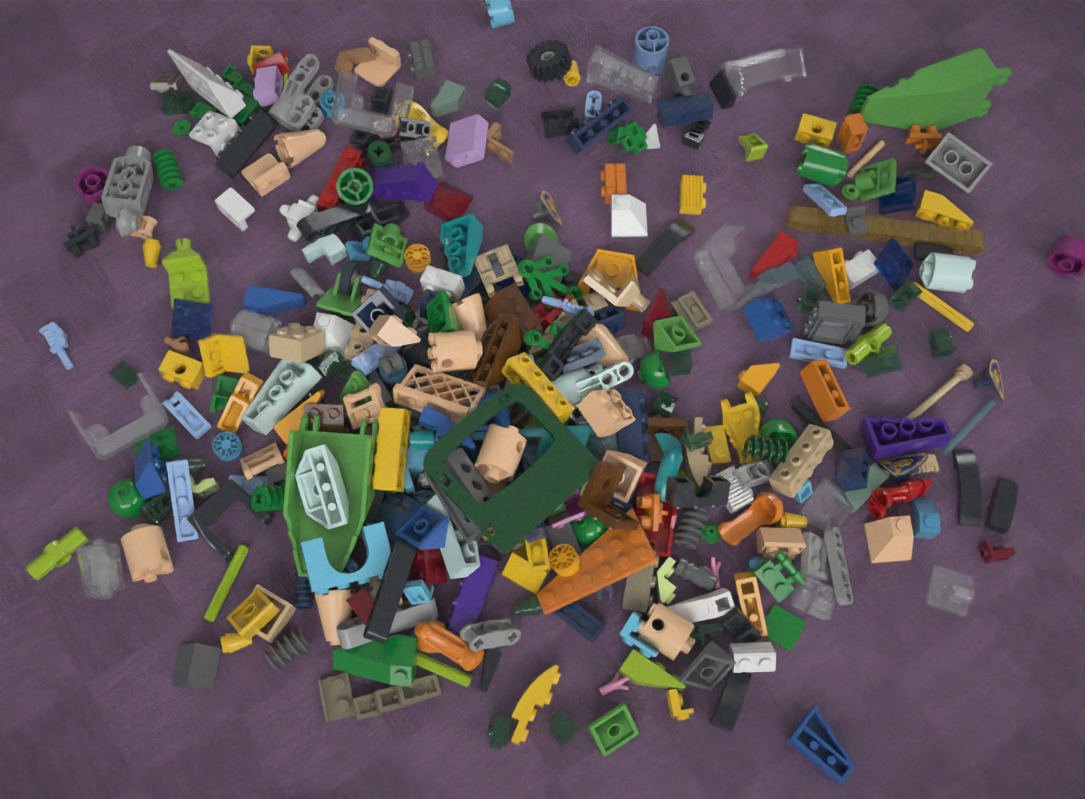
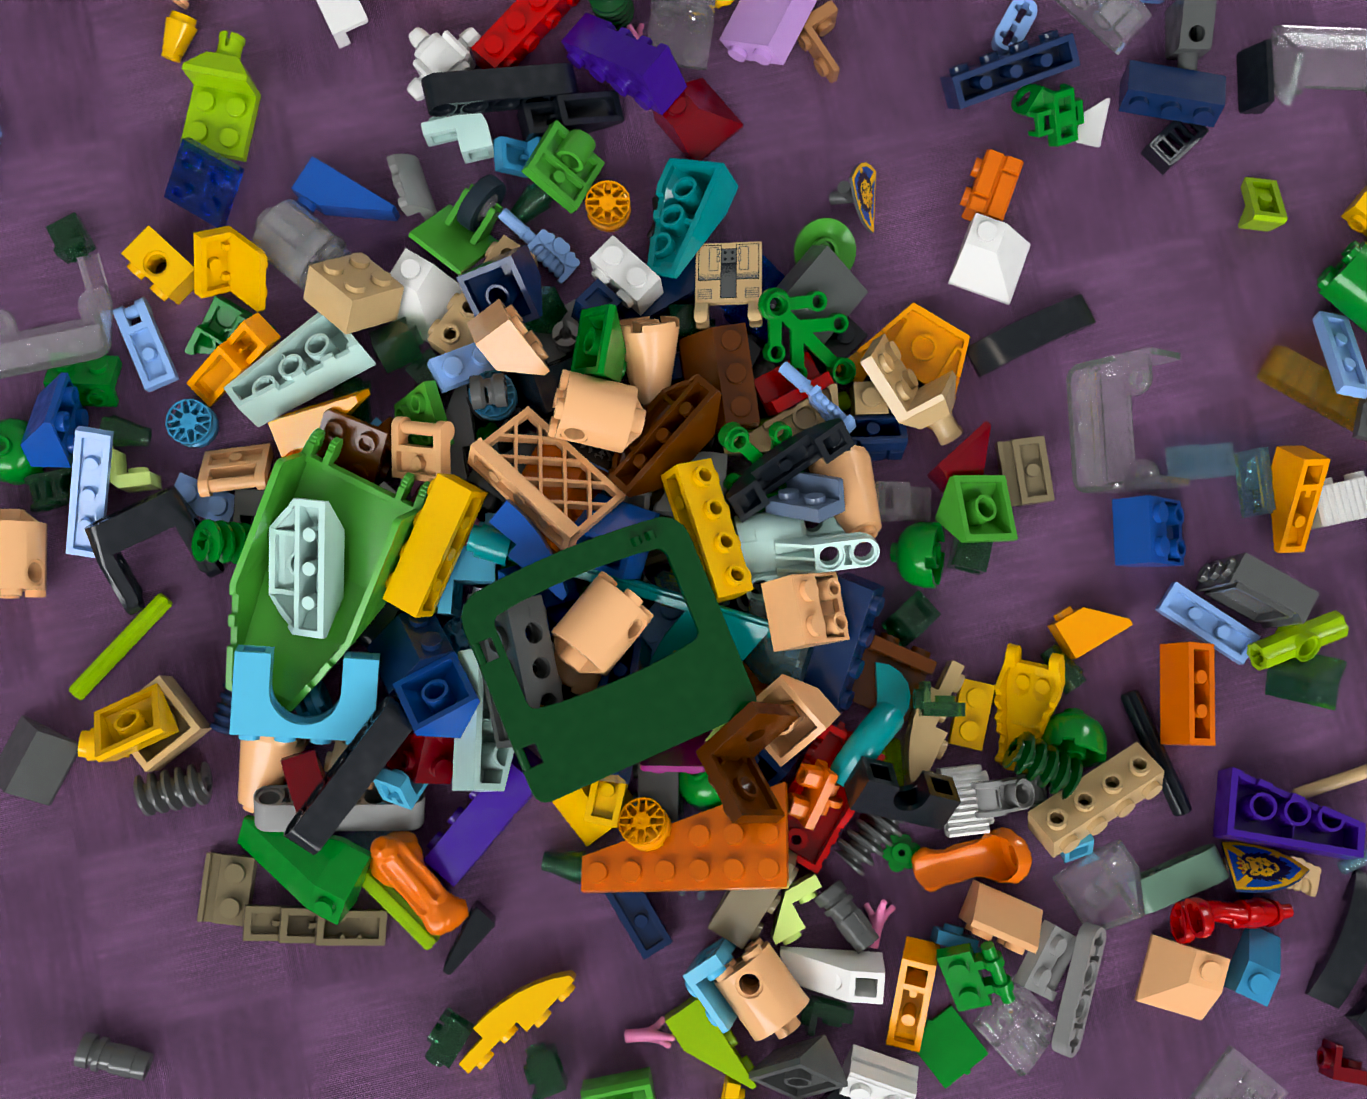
camera: 20 degrees right, 15 degrees up
nougat piece [164,336,192,357] -> none
green cylinder [336,168,373,205] -> none
light grey piece [460,618,521,651] -> none
black bracket [541,108,579,138] -> none
yellow brick [679,174,706,215] -> none
black slope [719,606,762,643] -> none
red slope [749,231,800,280] -> none
yellow cone [776,511,807,529] -> none
clear green brick [796,287,827,315] -> none
dark blue brick [835,447,871,492] -> none
dark grey cylinder [853,289,889,327] -> none

